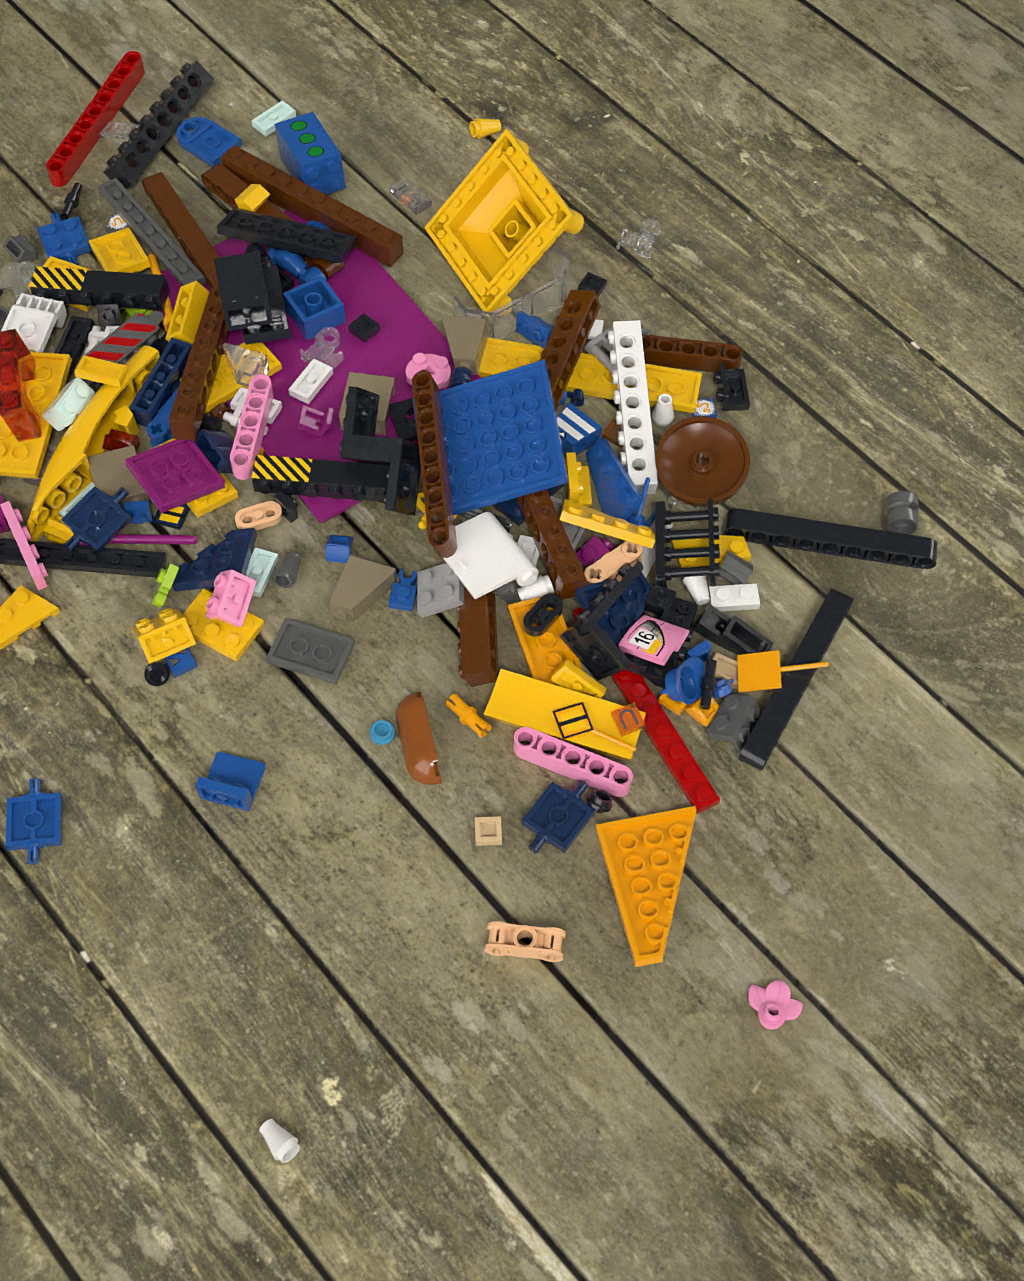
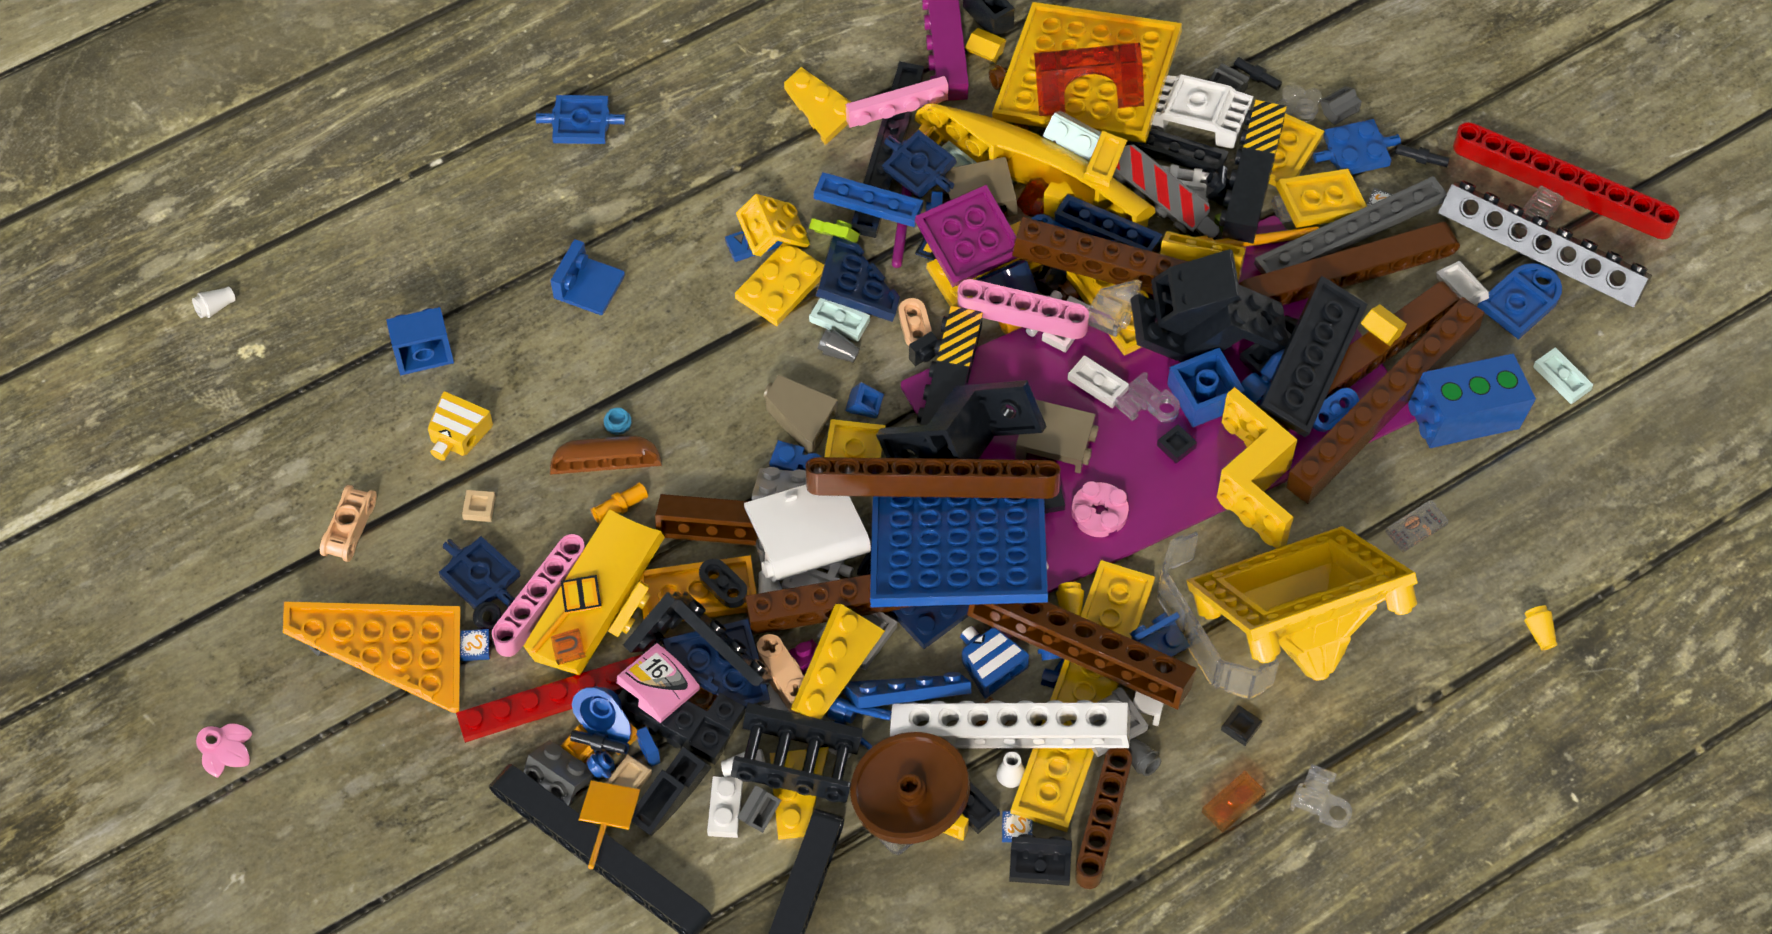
camera: 100 degrees right, 0 degrees up
black plate [144,661,170,686] -> none
bright pink bracket [206,569,256,627] -> none
dark grey plate [266,618,355,685] -> none
magenta bracket [296,405,335,438] -> none
dark tan slope [442,315,489,375] -> none
dark blue bush [449,367,472,388] -> none
yellow bracket [565,452,592,507] -> none
none -> blue brick [386,307,454,376]
none -> yellow torso [428,391,493,461]
none -> tile [460,629,490,661]
none -> blue plate [814,172,923,227]
none -> yellow plate [824,419,886,458]
none -> clear orange plate [1202,771,1266,833]
none -> yellow bracket [1217,387,1297,549]
none -> white tile [1436,261,1489,305]

